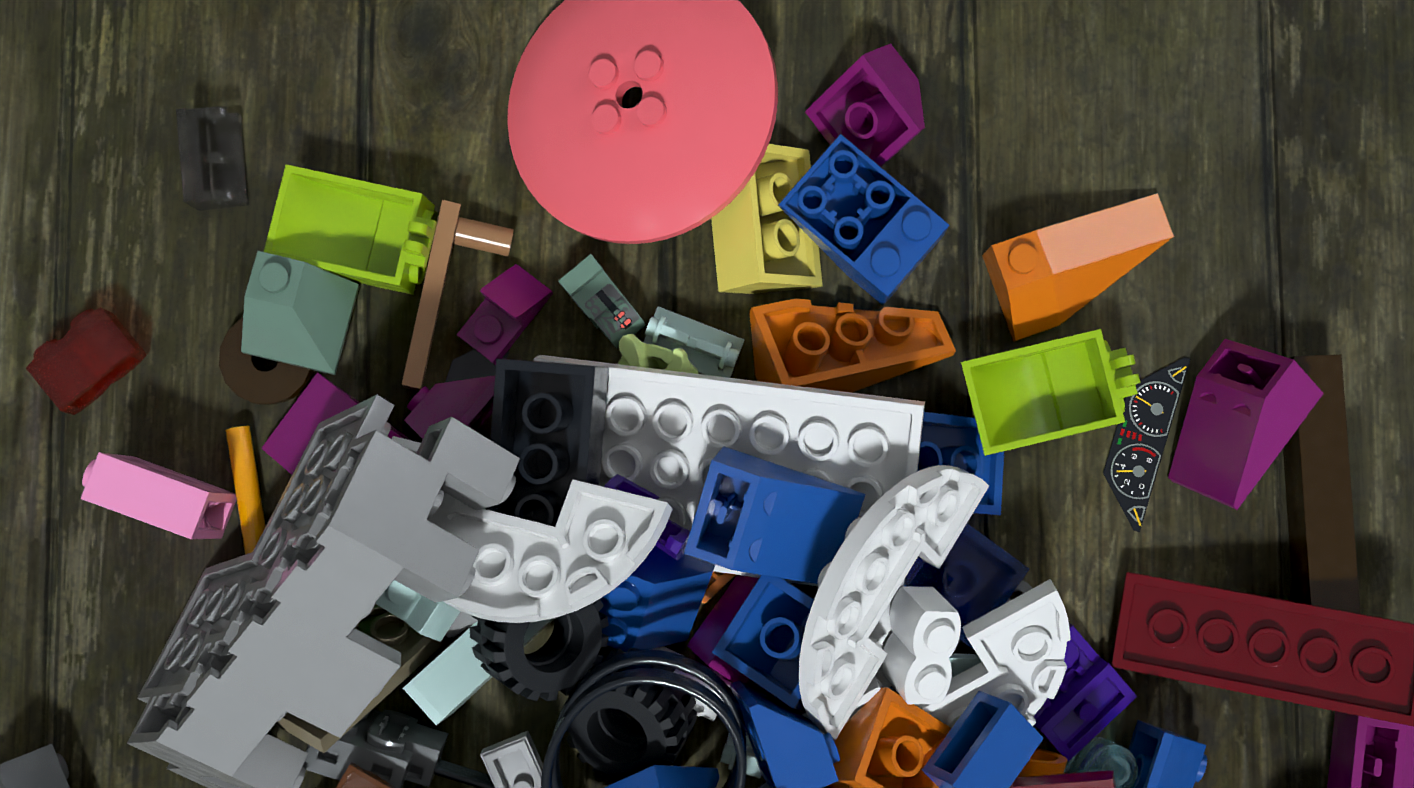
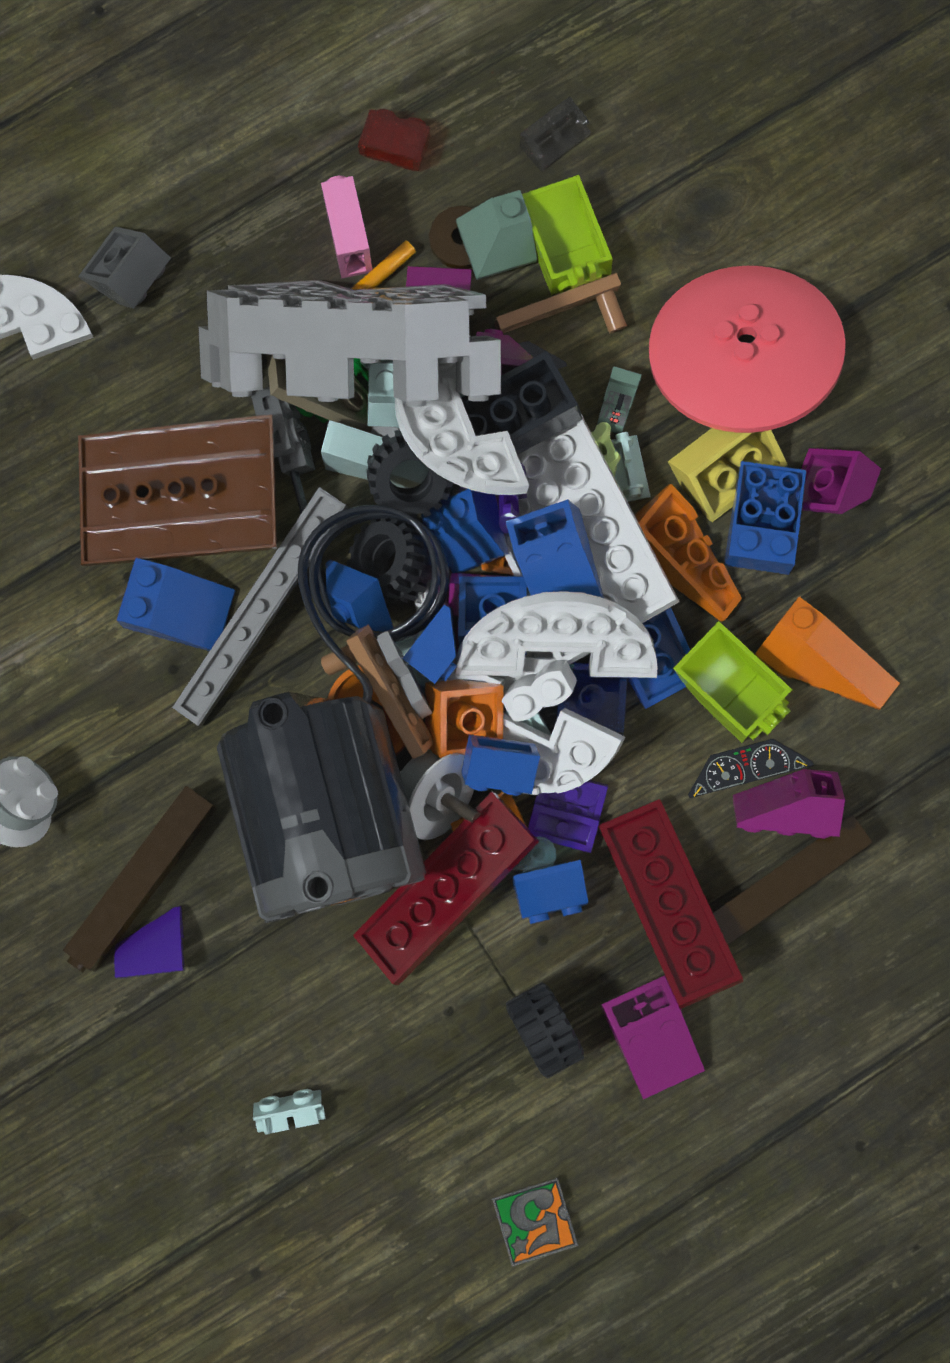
camera: 55 degrees right, 5 degrees down
magenta slope [457,264,553,365] -> none

